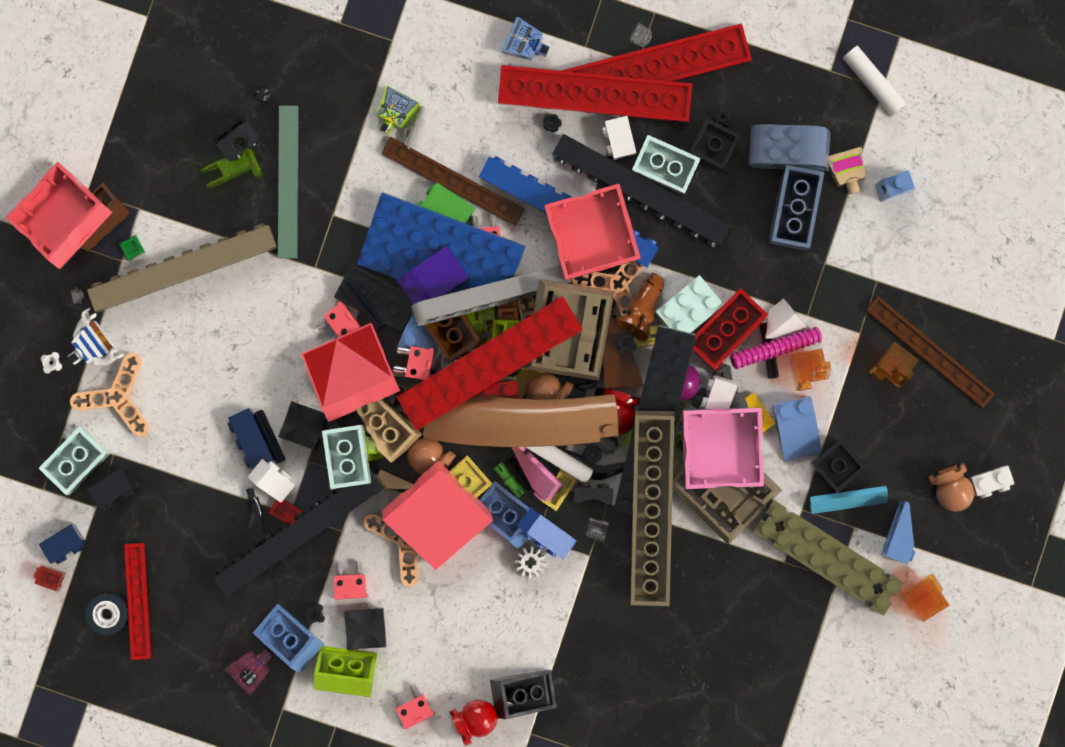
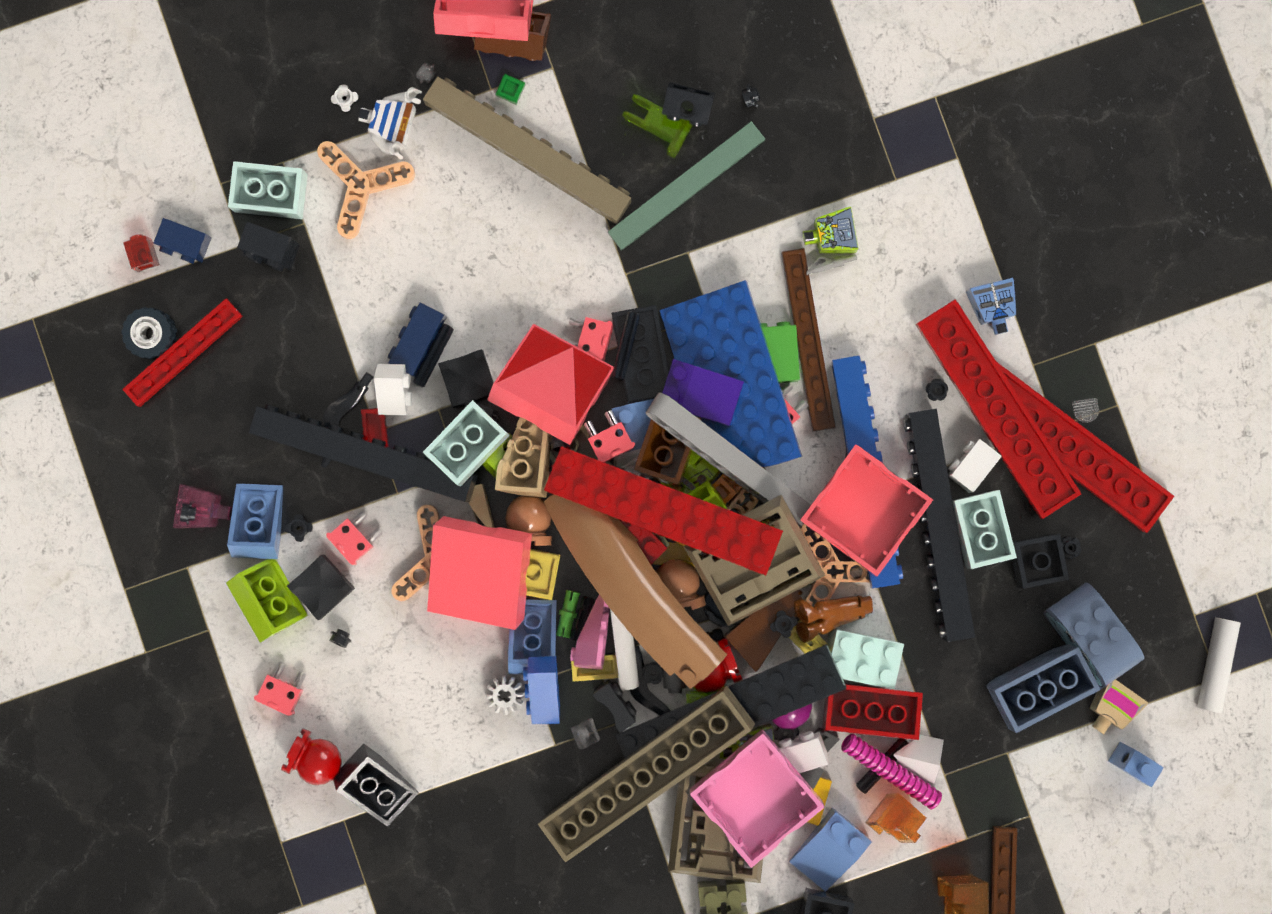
camera: 55 degrees right, 0 degrees up
none -> black plate [329,629,352,648]

